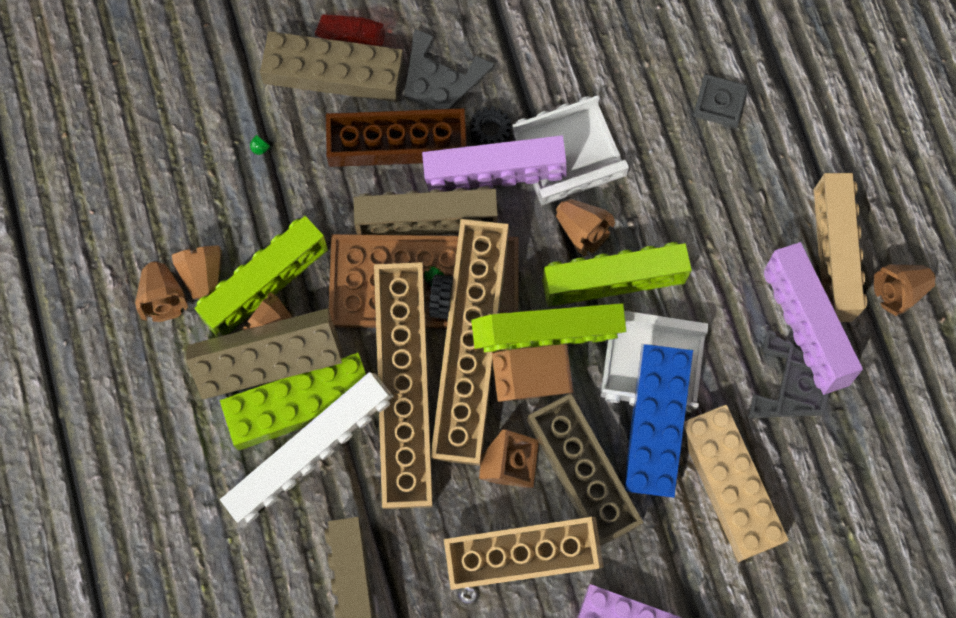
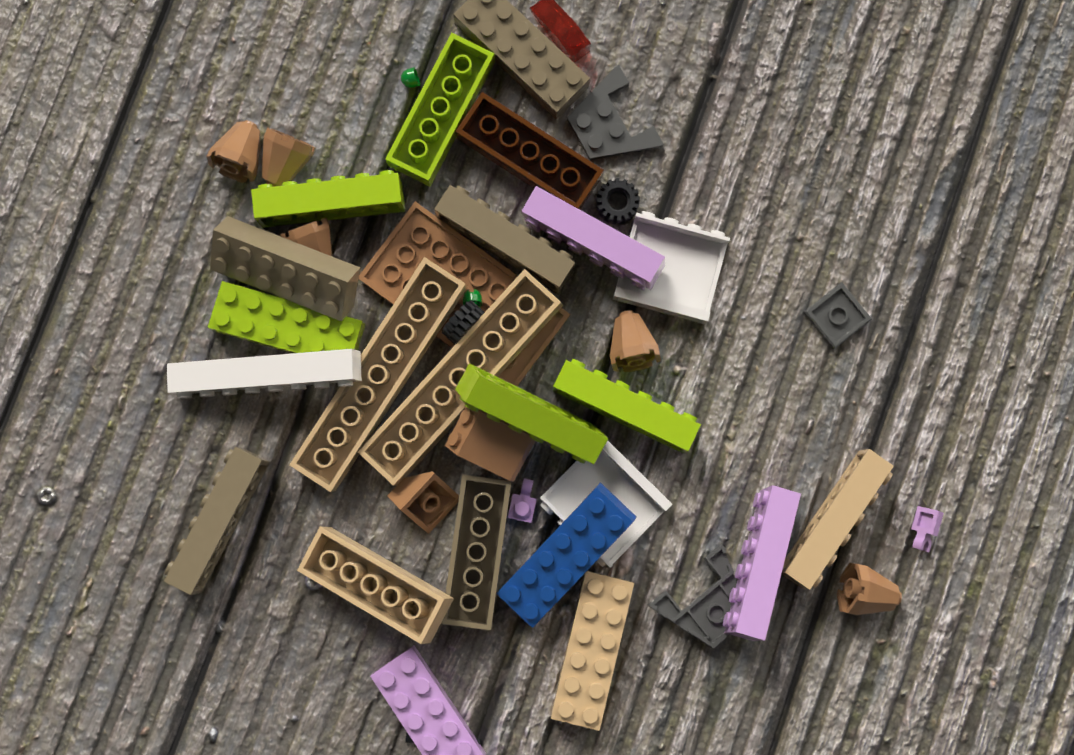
camera: 35 degrees right, 10 degrees up
none -> lime brick [385,32,495,187]
none -> lavender plate [508,478,537,523]
none -> lavender plate [911,506,944,552]

